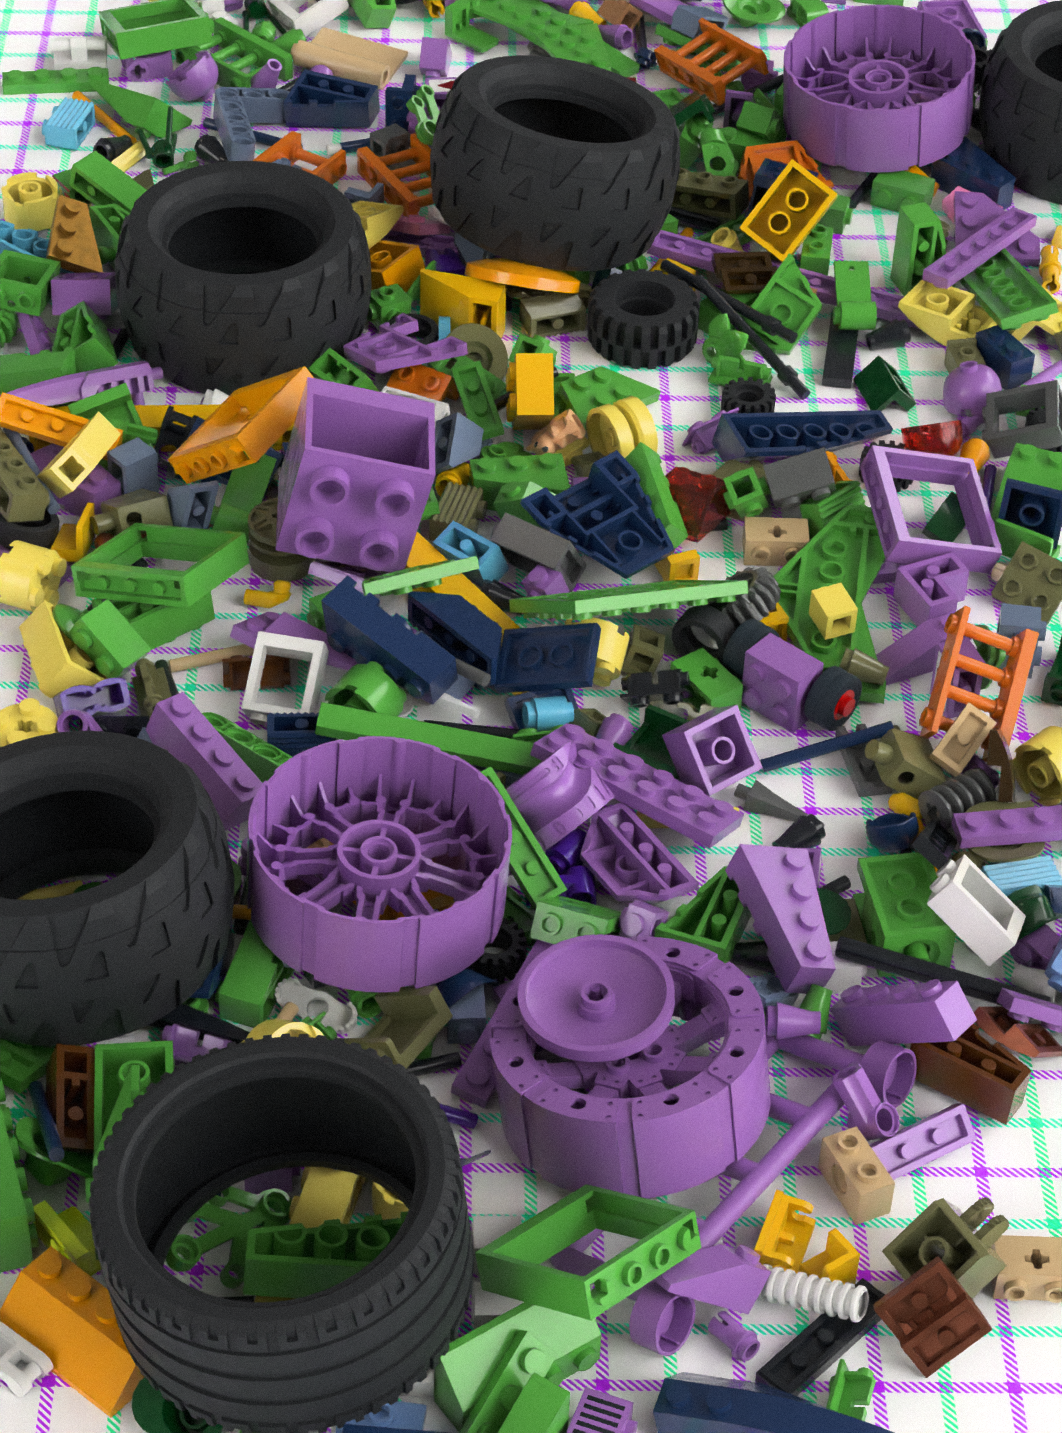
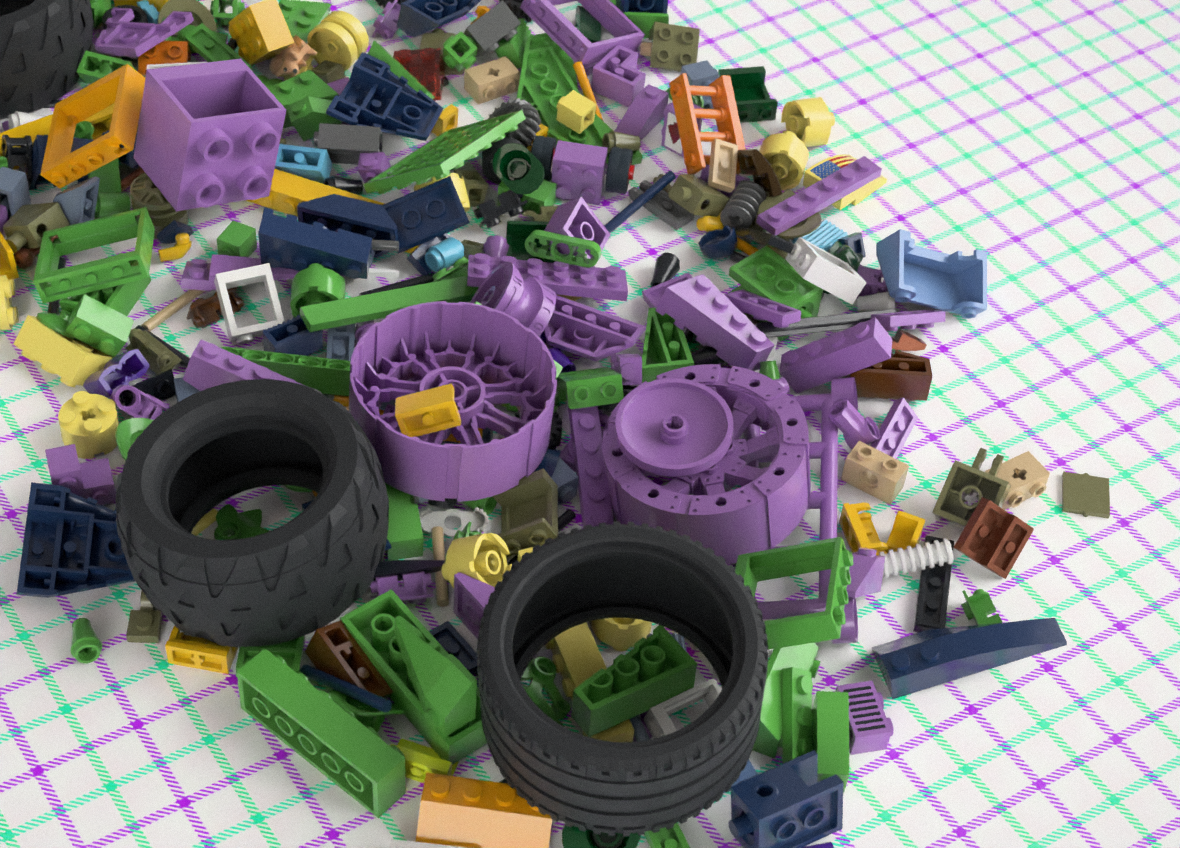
camera: 35 degrees left, 5 degrees up
medium lavender tile [308,560,383,593] -> none
wing [362,556,480,596] -> none
medium lavender pin [708,1311,760,1361] -> none
dark grey piece [734,780,825,827] -> none
none -> dark blue tile [157,220,194,244]
none -> yellow panel [395,384,461,437]
none -> dark green piece [492,143,545,195]
none -> bright green beam [525,230,602,268]
none -> light orange bar [573,62,603,120]
none -> medium lavender plate [724,289,801,328]

